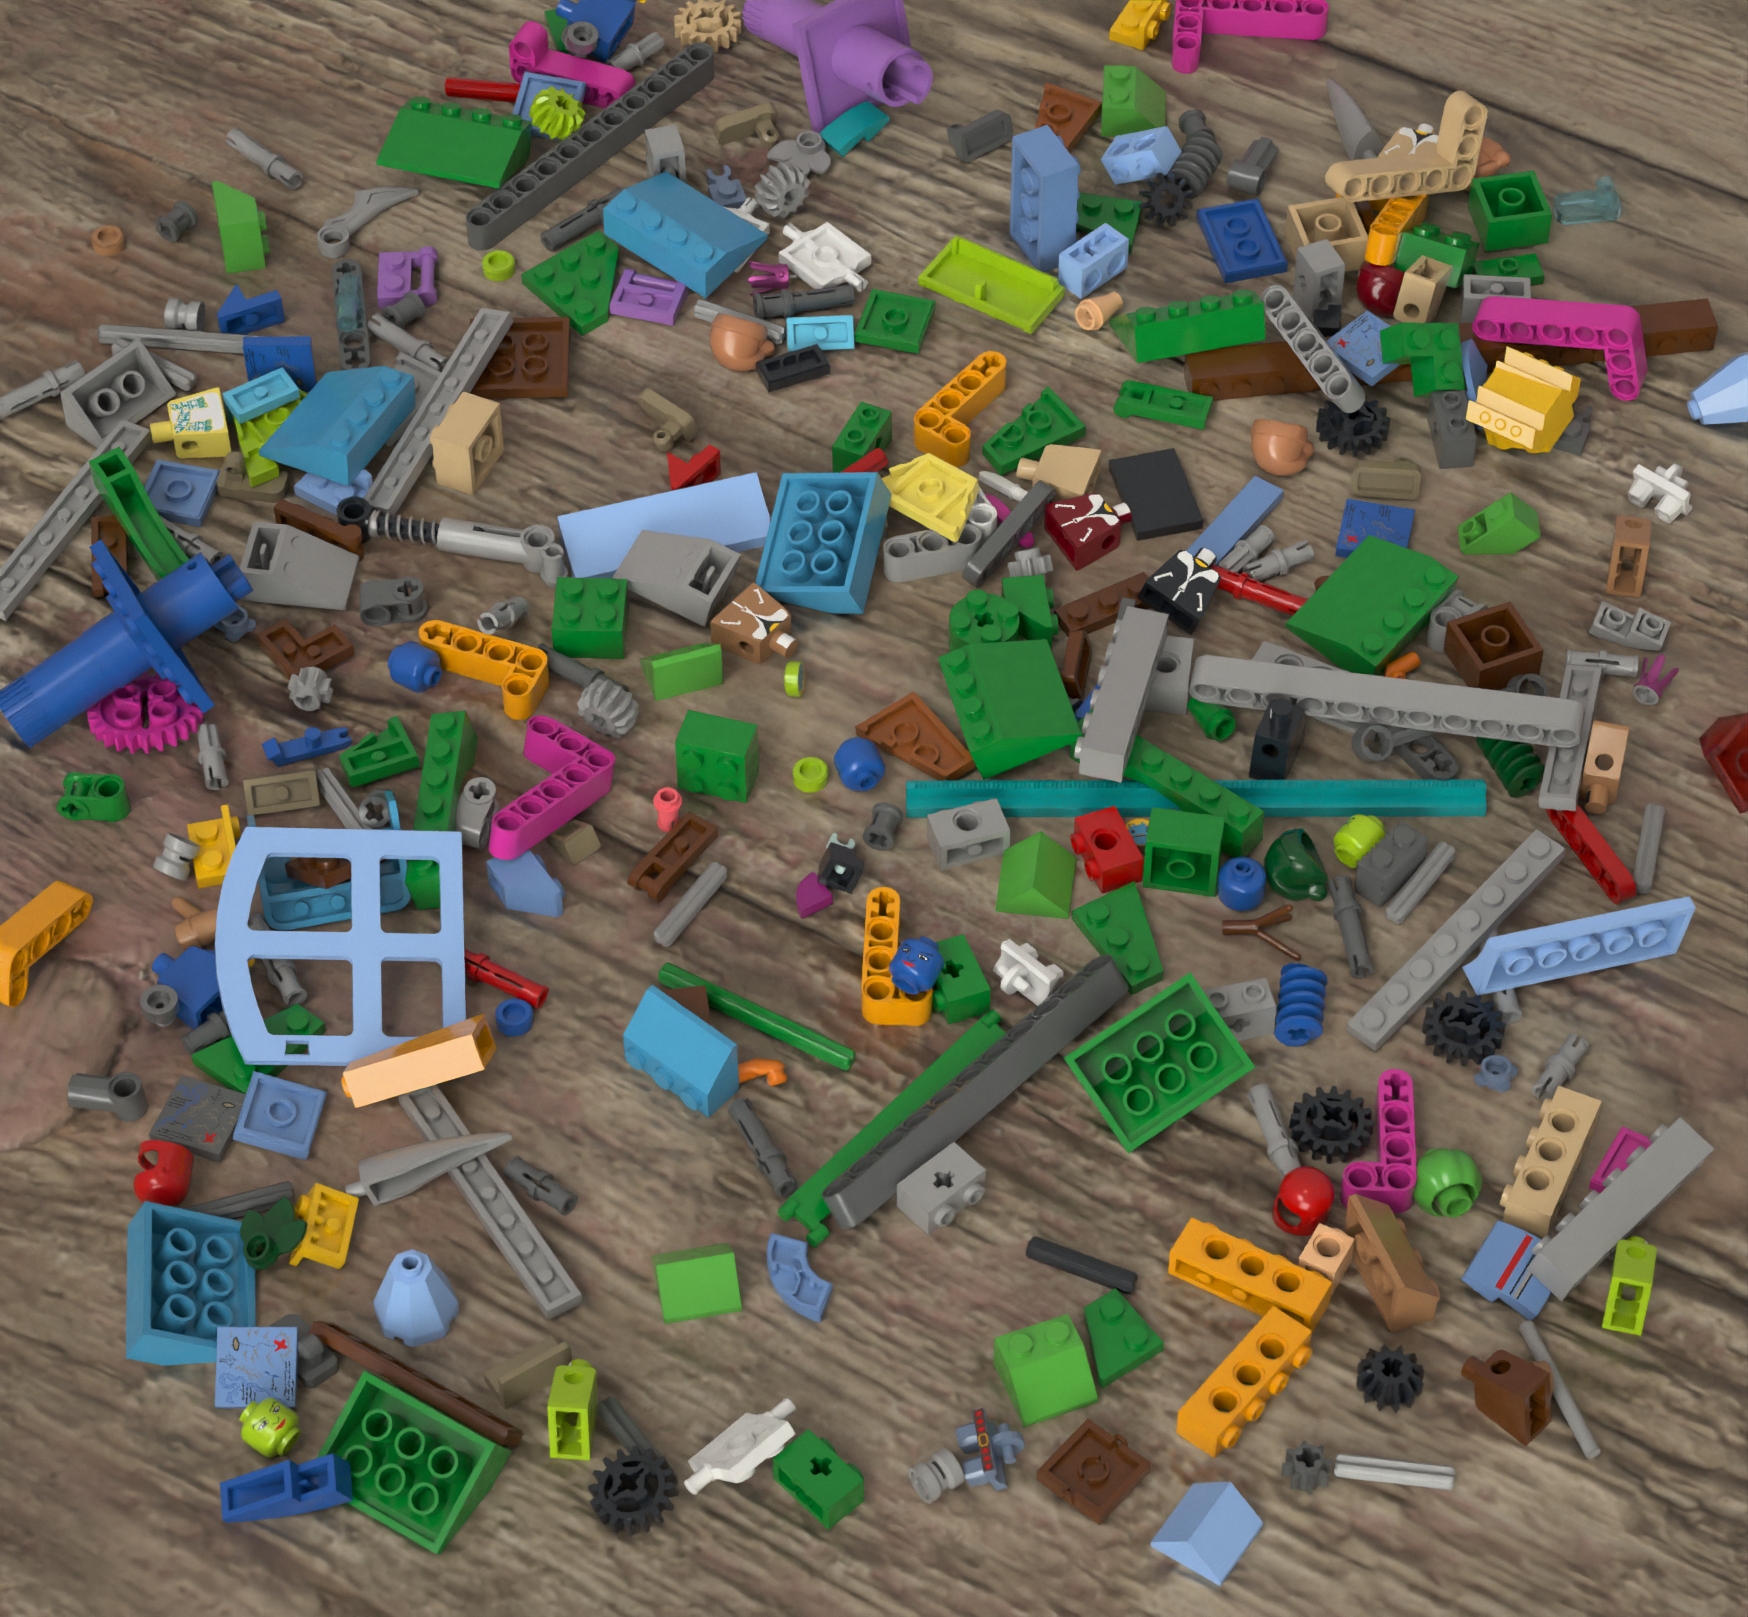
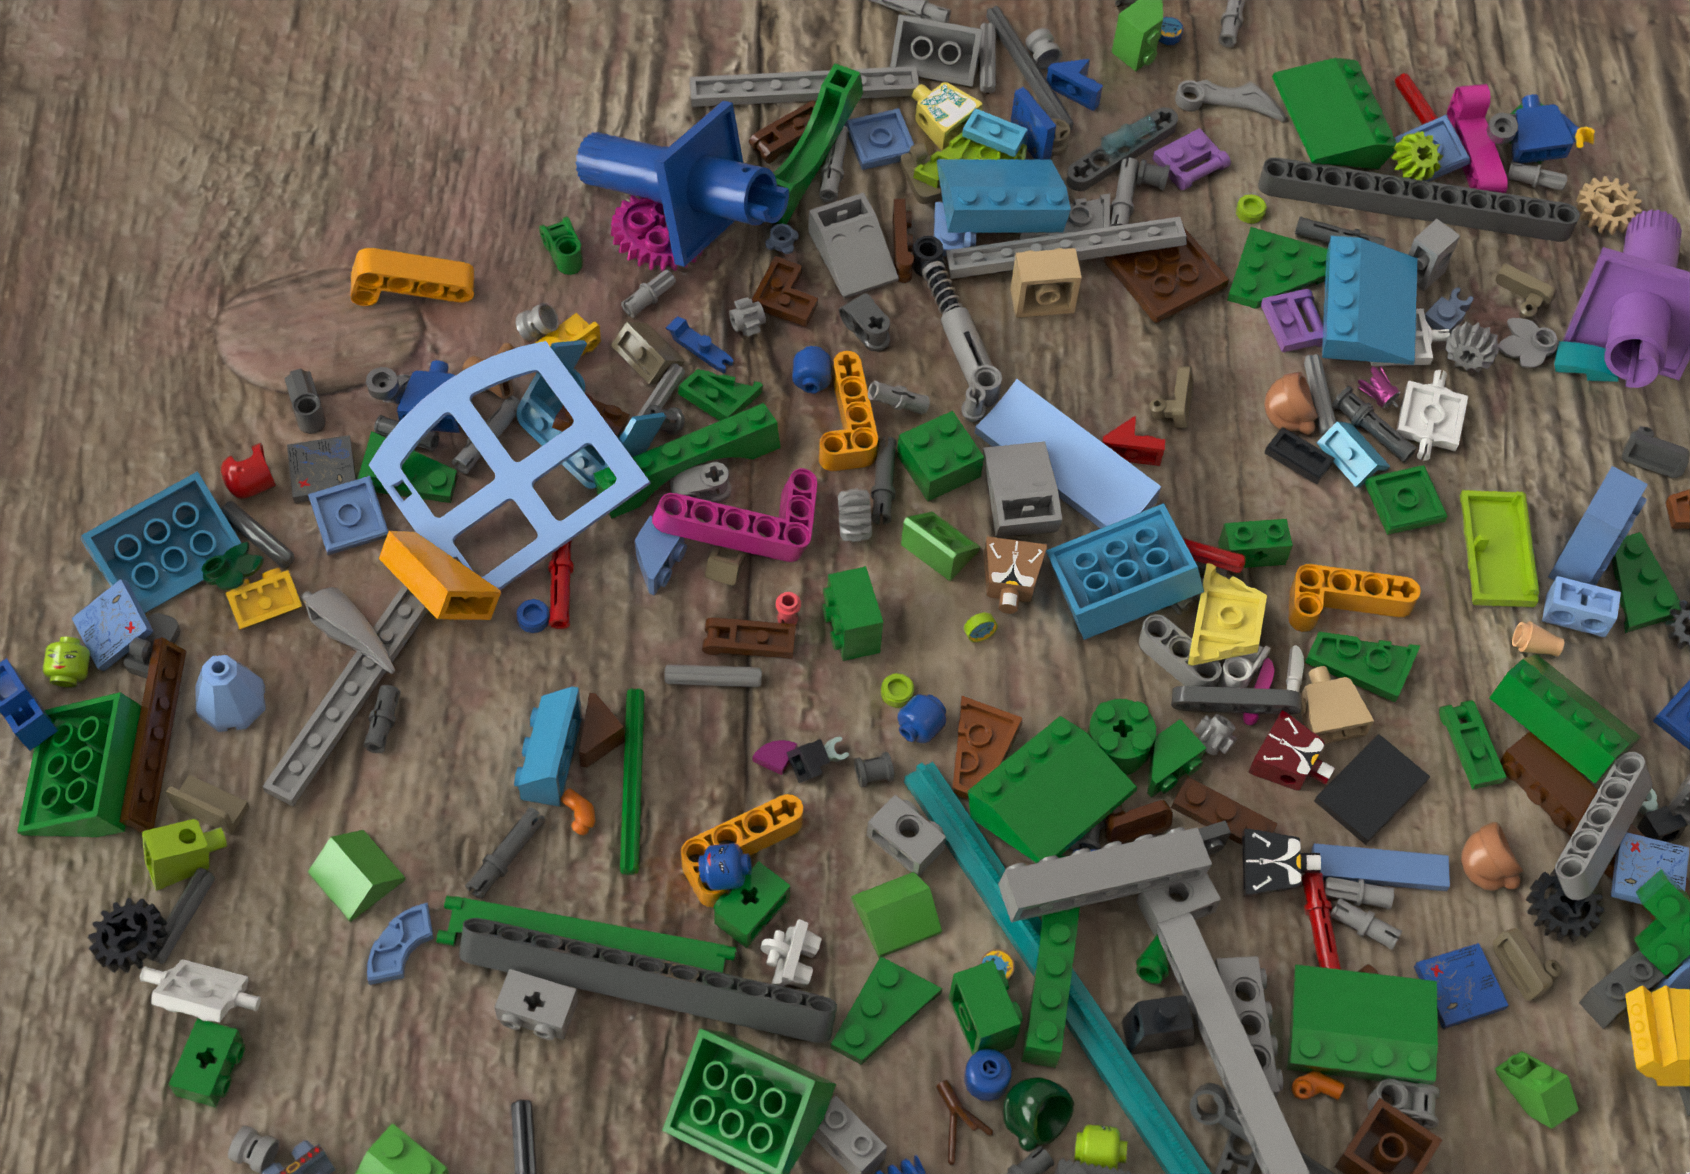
camera: 55 degrees right, 10 degrees up
red brick [1070,806,1144,894] -> none

